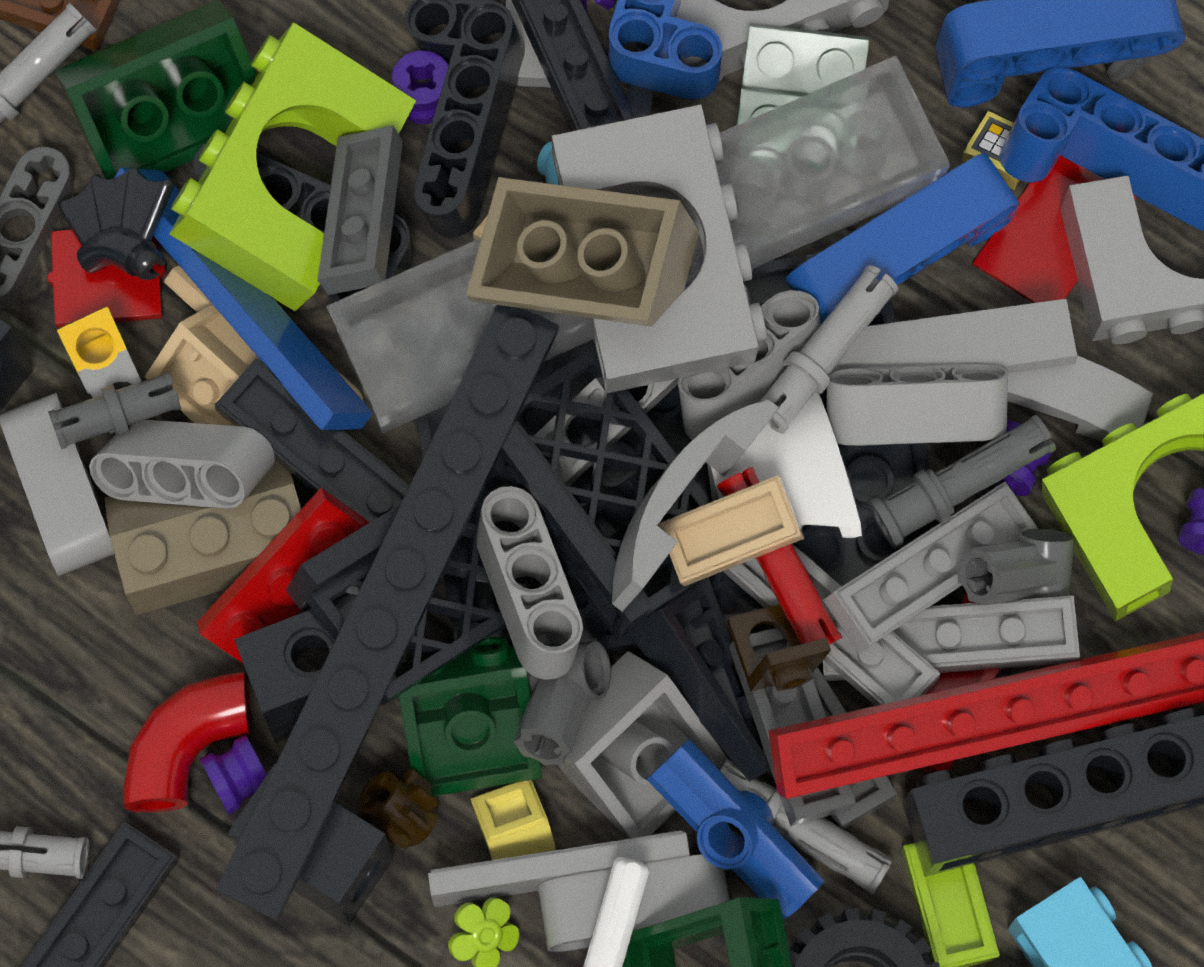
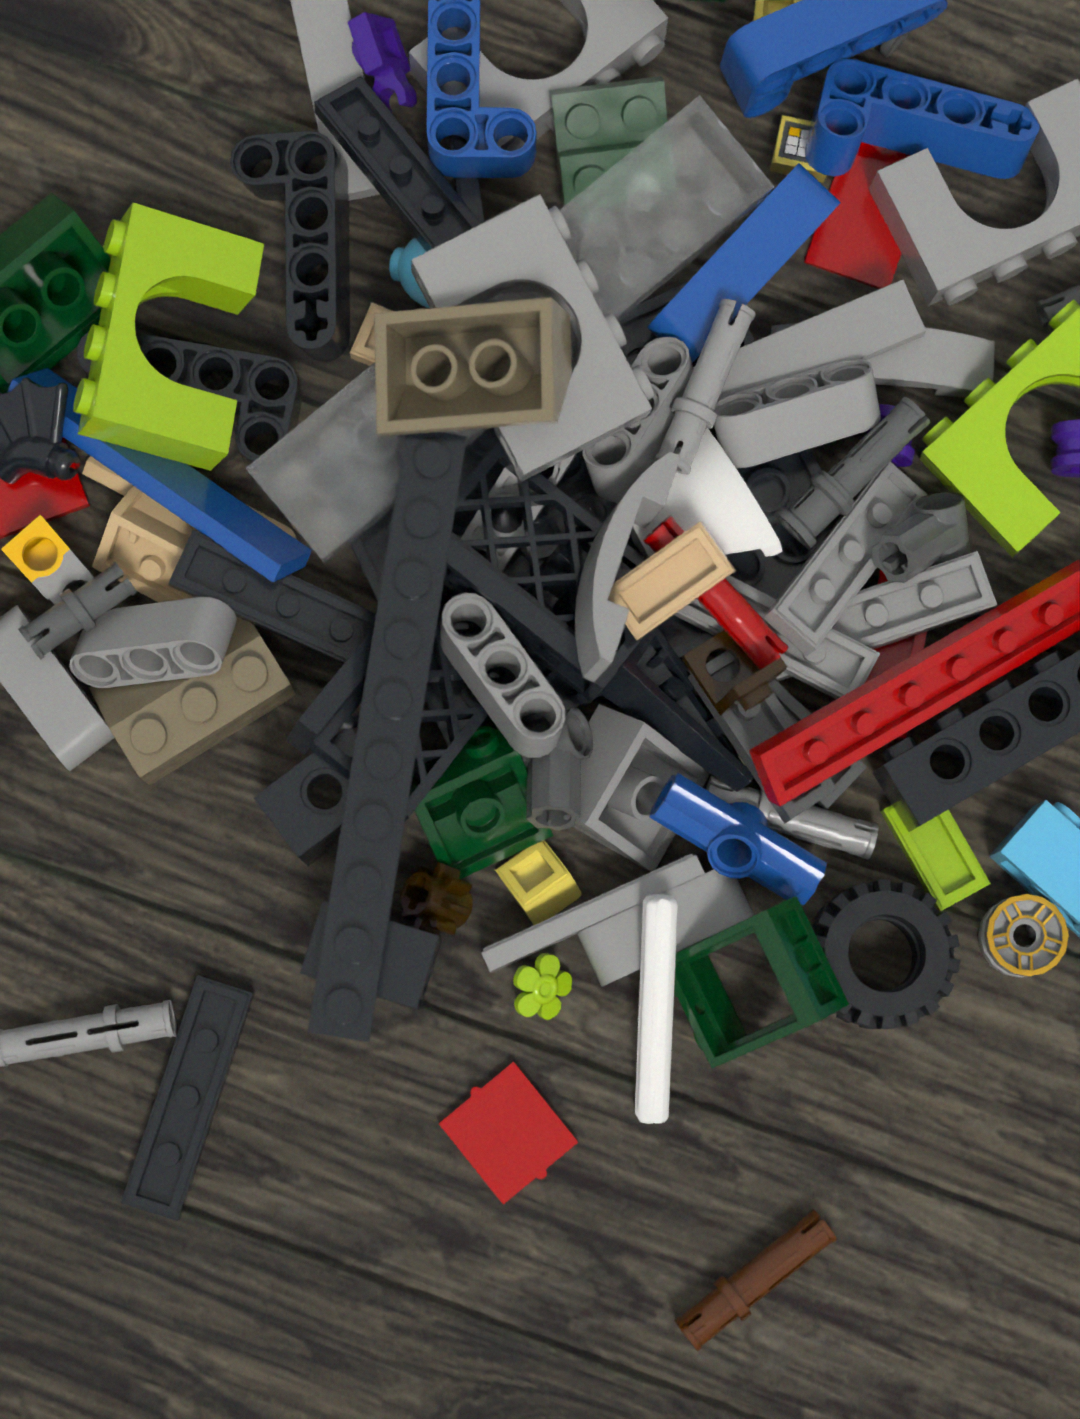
camera: 20 degrees left, 10 degrees up
red cylinder [123,672,252,813] -> none
red plate [197,487,369,663] -> none
dark purple wheel [199,735,267,815] -> none
dark grey plate [318,125,403,295] -> none
dark purple wheel [392,50,448,125] -> none

